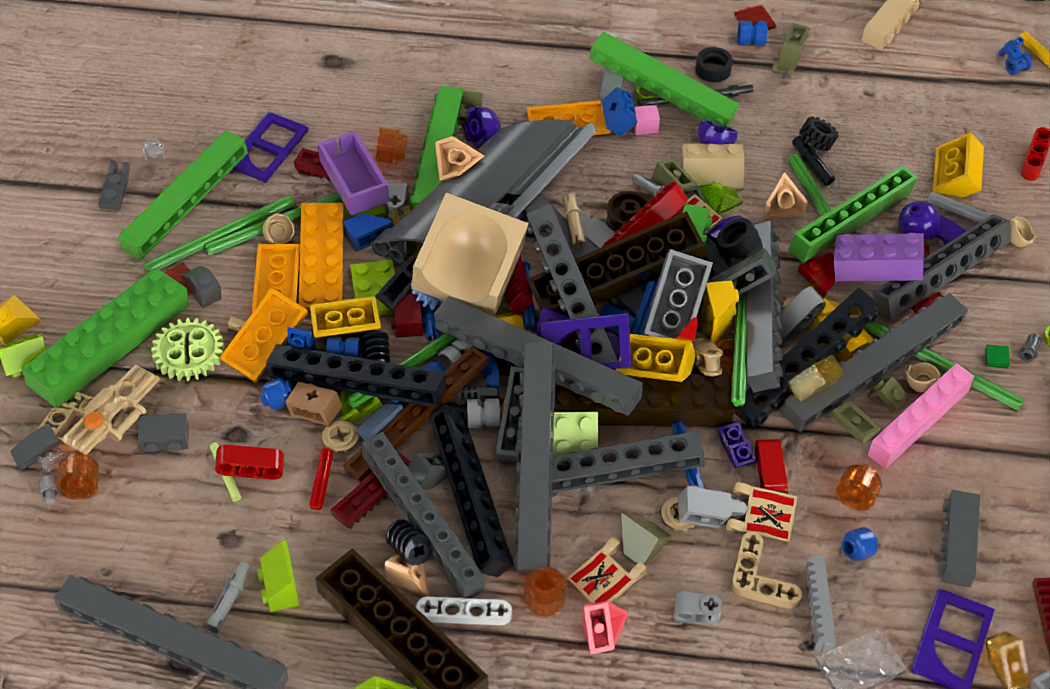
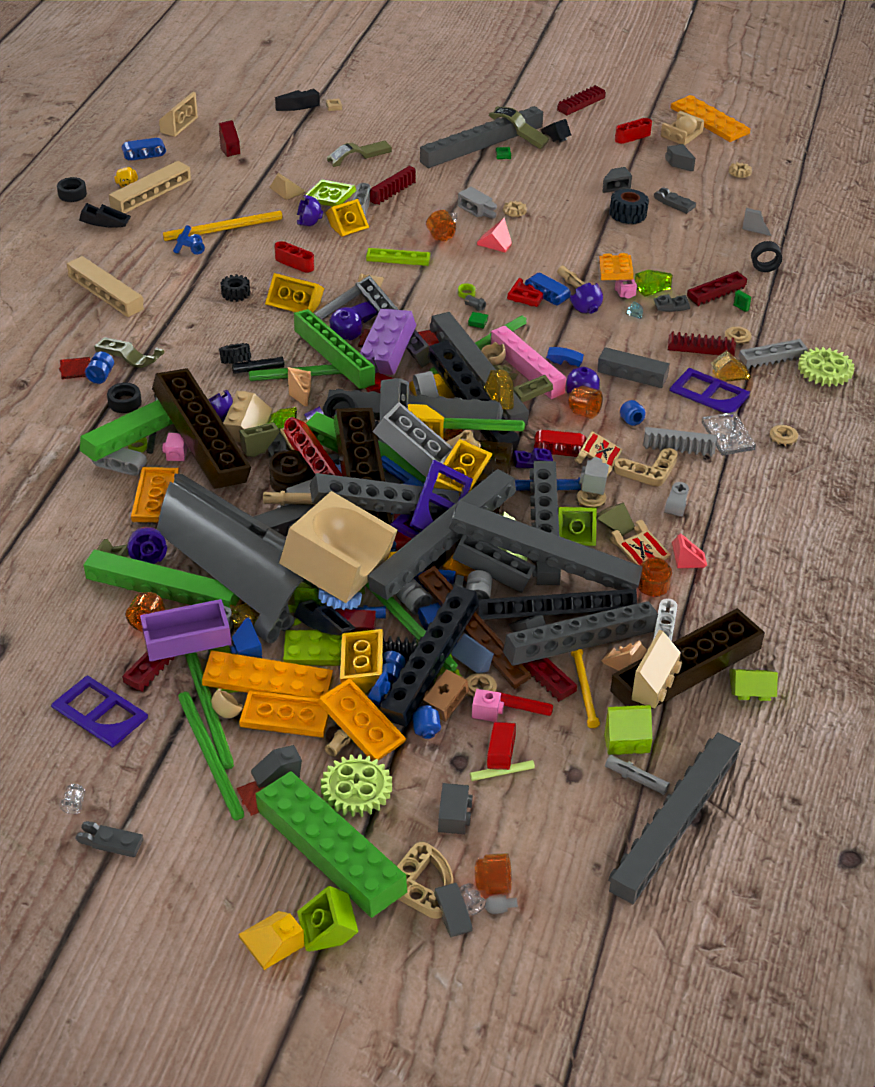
camera: 80 degrees left, 10 degrees down
tan piece [61,364,160,455] -> none
bright green brick [118,130,248,260] -> none
black piece [386,519,430,565] -> none
light nougat slope [435,136,484,181] -> none
blue brick [601,87,638,136] -> none
light grey pin [633,173,665,196] -> none
red slope [675,317,698,341] -> none
none -> dark brown brick [152,368,251,489]
none -> black tyre [220,274,250,302]
none -> bright pink brick [472,689,504,722]
none -> blue slope [546,347,584,367]
none -> lime slope [558,507,597,546]
none -> dark purple cylinder [565,367,600,400]
none -> yellow bar [571,649,600,728]
none -> slope [632,630,682,708]

